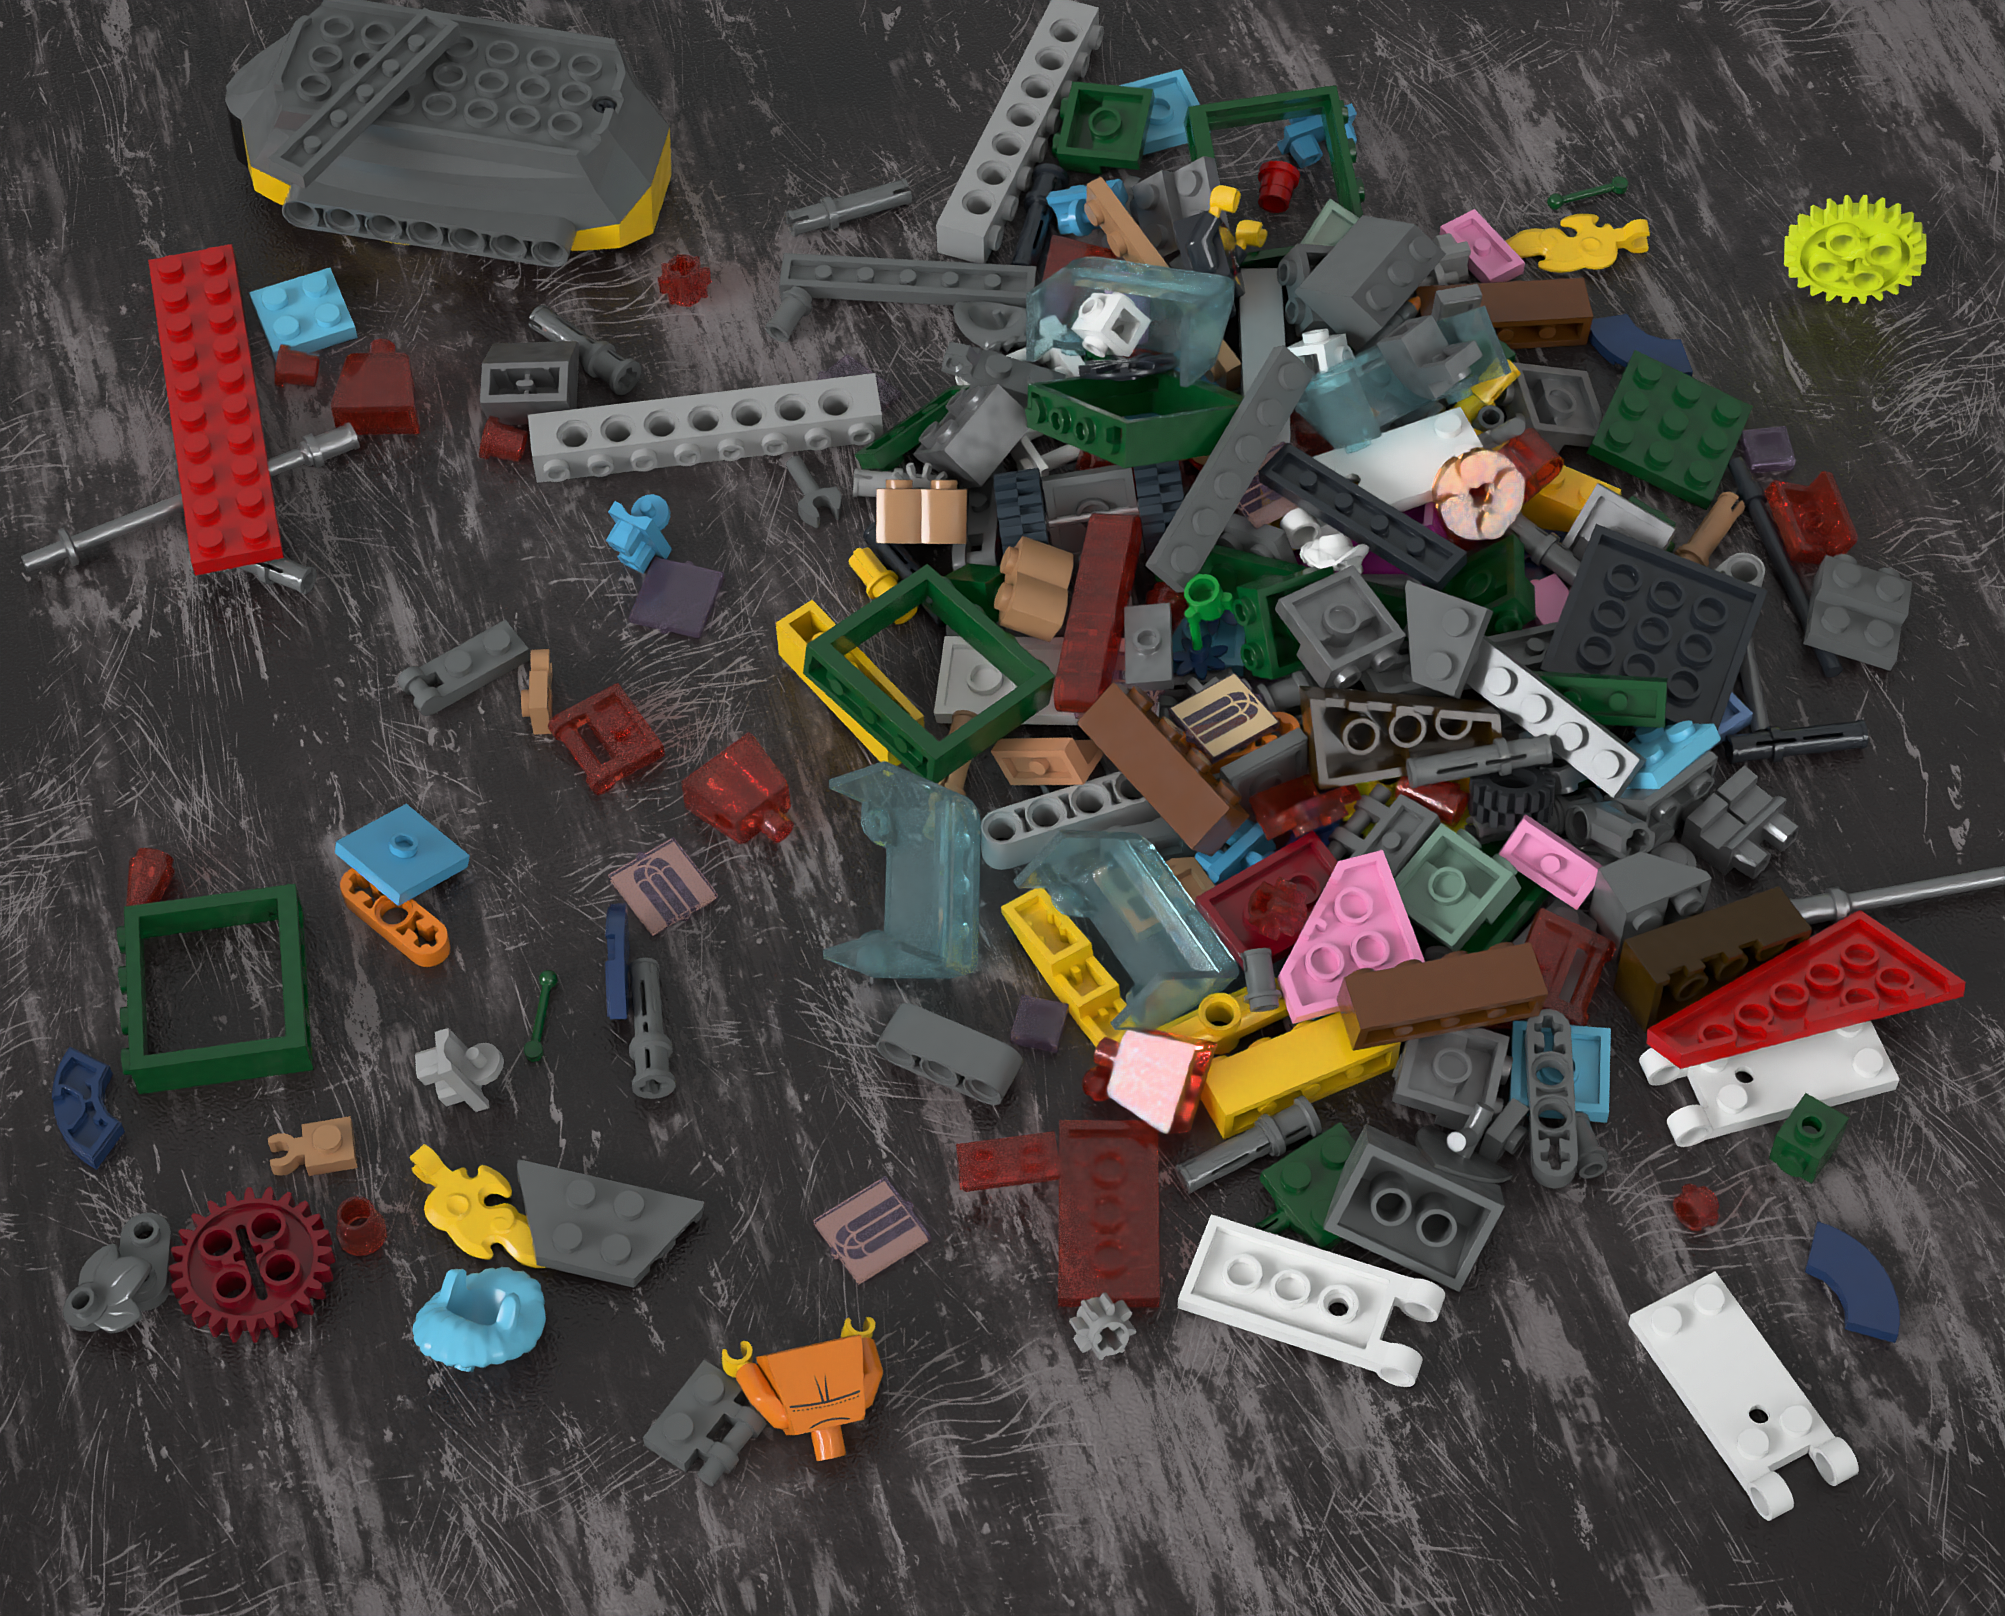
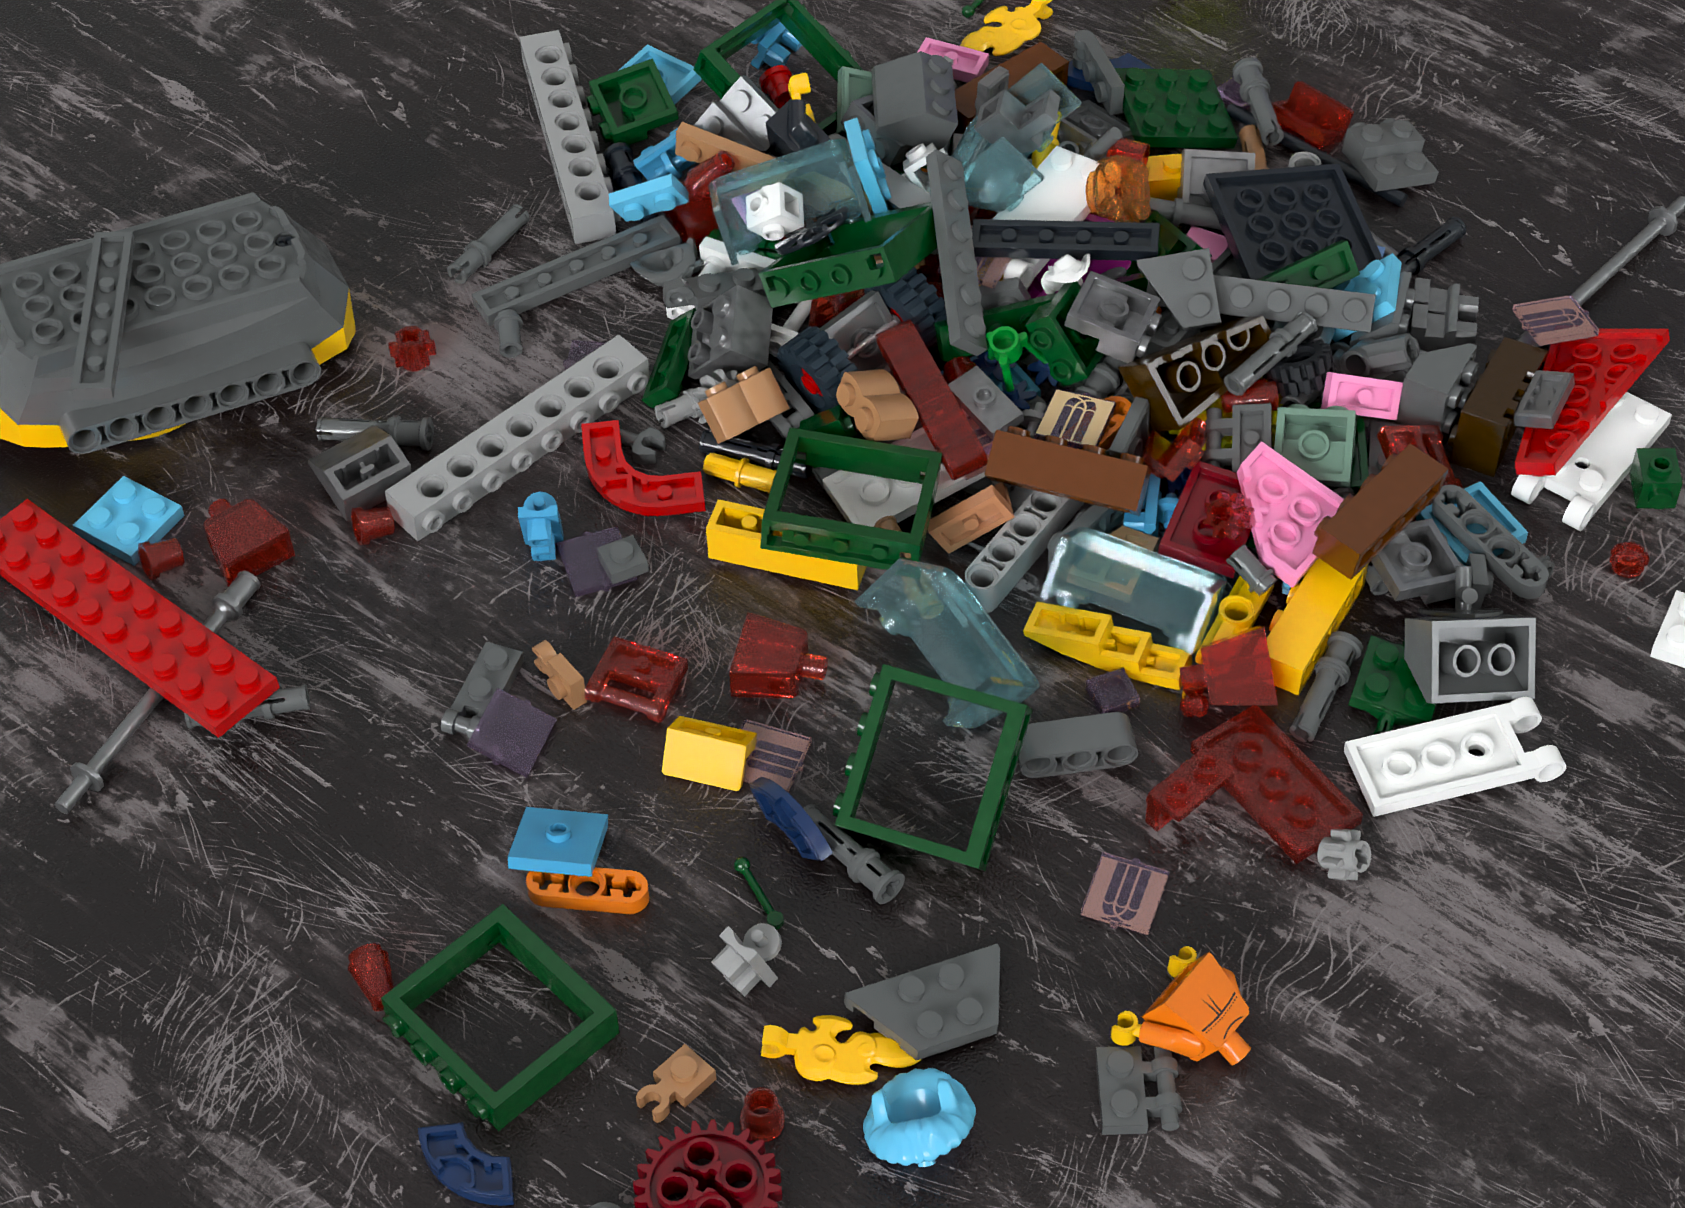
camera: 35 degrees left, 5 degrees down
none -> clear purple piece [466,688,557,777]
none -> red plate [581,420,706,516]
none -> dark grey plate [597,535,649,584]
none -> medium azure plate [609,174,689,222]
none -> yellow panel [662,716,757,791]
none -> clear red cone [684,151,735,200]
none -> dark green window [833,664,1033,871]
none -> medium azure plate [844,118,892,214]
none -> dark grey plate [1072,30,1125,115]
none -> dark grey pin [1232,57,1284,146]
none -> piece [1512,295,1600,346]
none -> flat silver plate [1514,370,1575,429]

